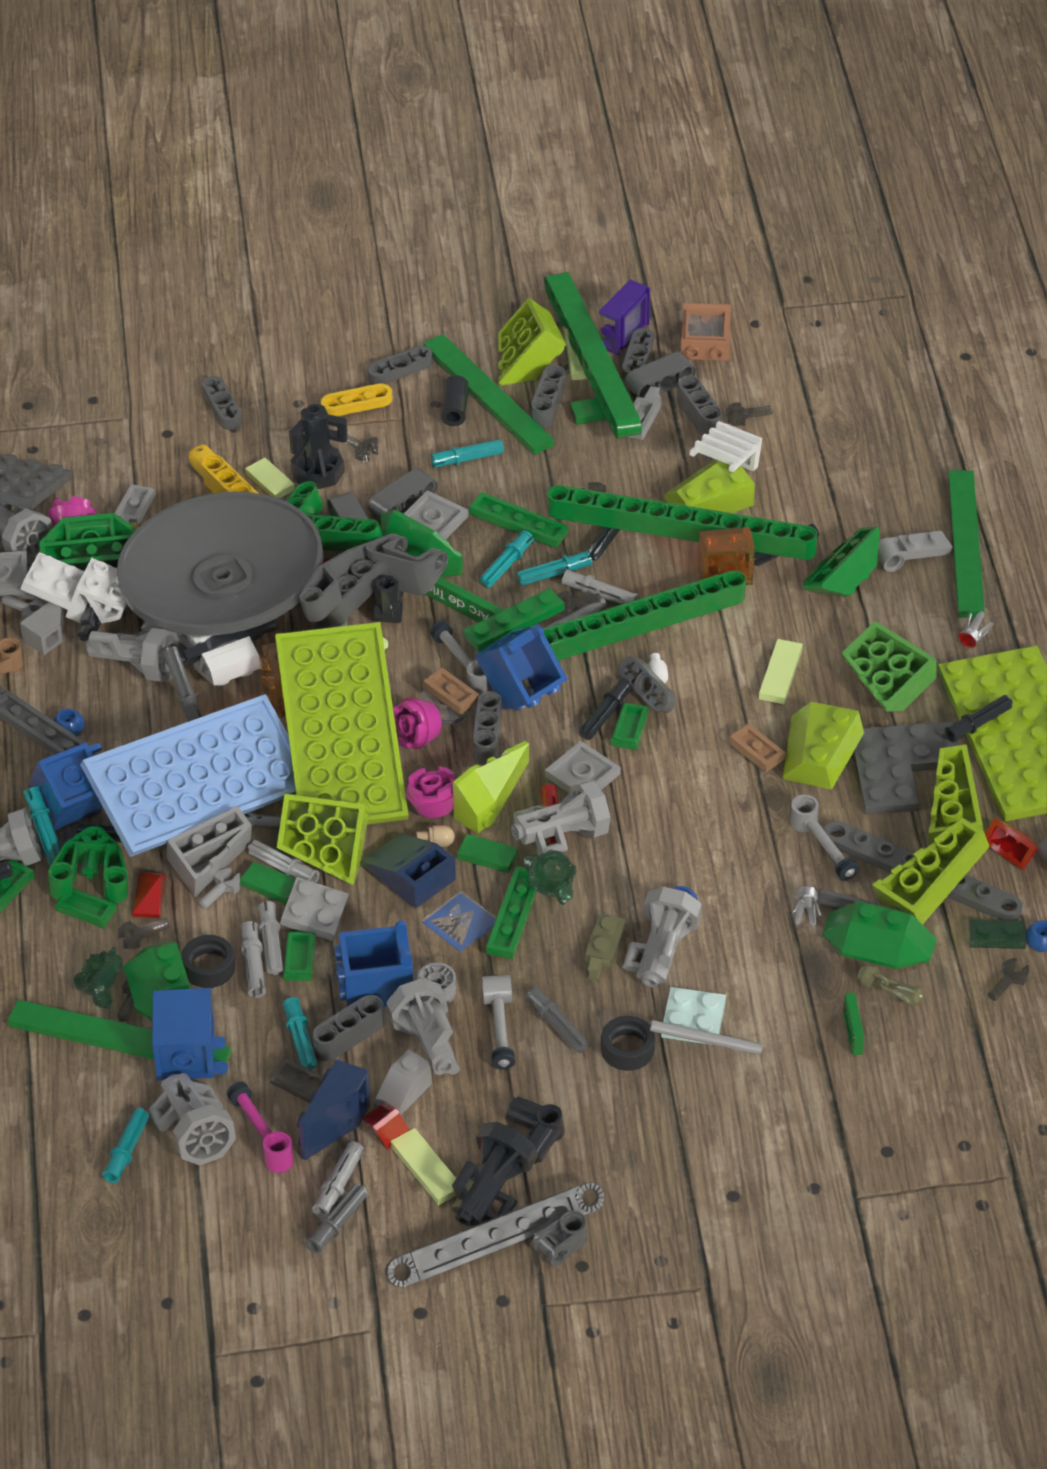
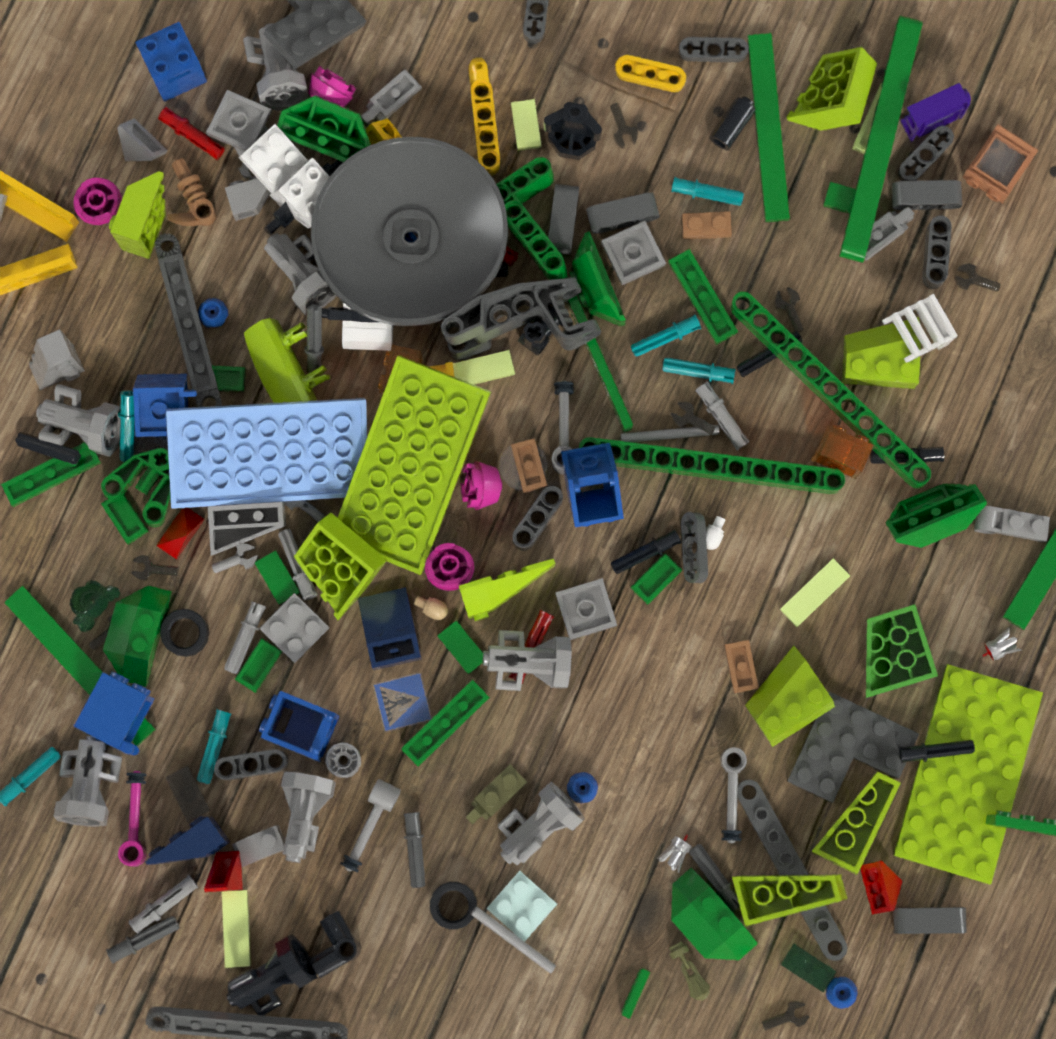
camera: 30 degrees right, 35 degrees up
light grey pin [240,921,266,998] -> none
green plate [464,588,565,652] -> none
clear green hair [523,849,577,905] -> none
dark grey beam [531,365,565,429] -> none
none -> lime piece [244,318,331,403]
none -> medium nougat plate [682,211,732,239]

